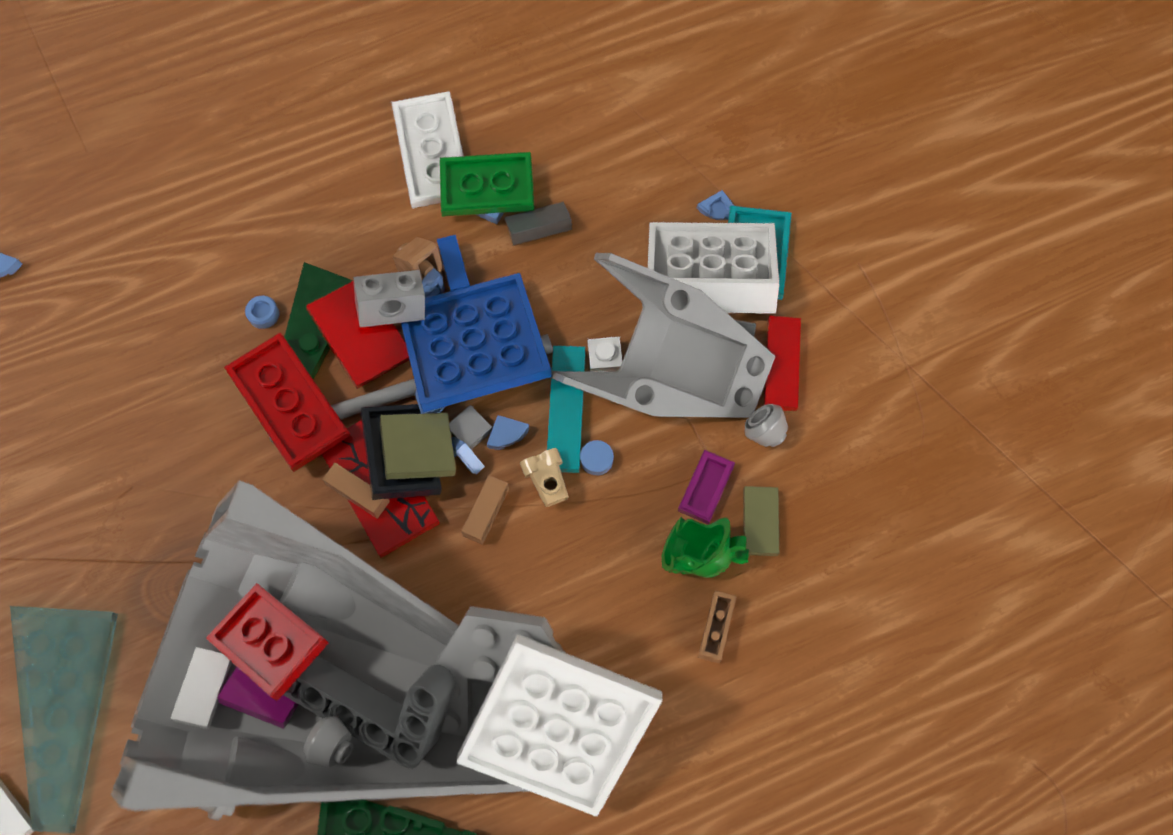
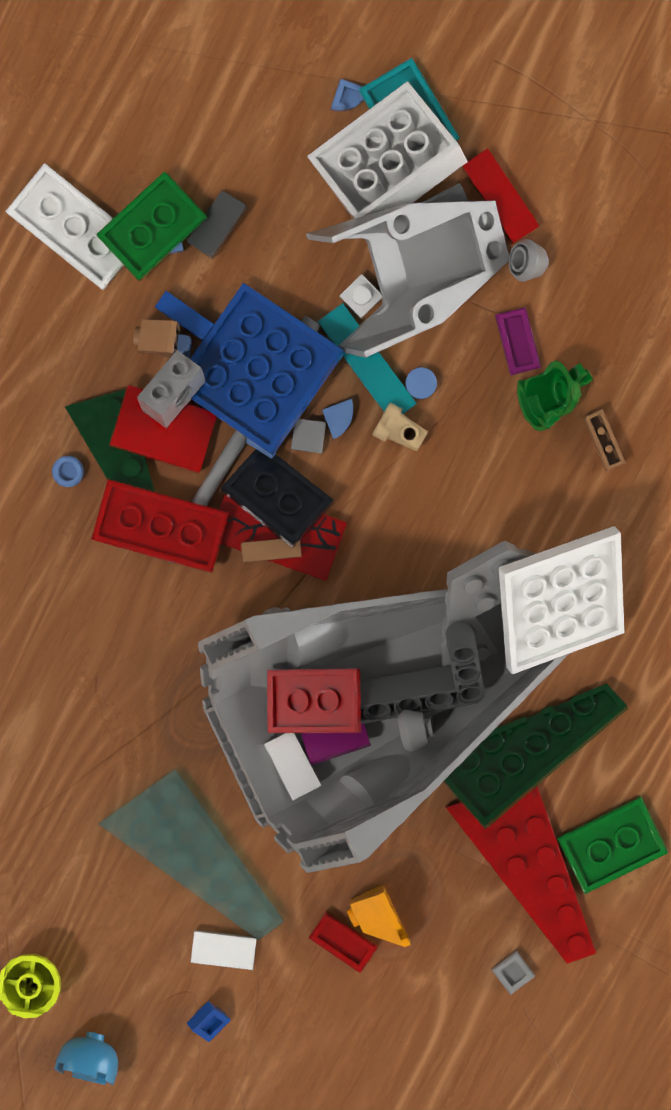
camera: 40 degrees left, 20 degrees up
olive tile [380,413,456,480] -> none
medium blue tile [451,436,485,474] -> none
medium nougat piece [461,475,509,545] -> none
olive tile [743,486,779,556] -> none

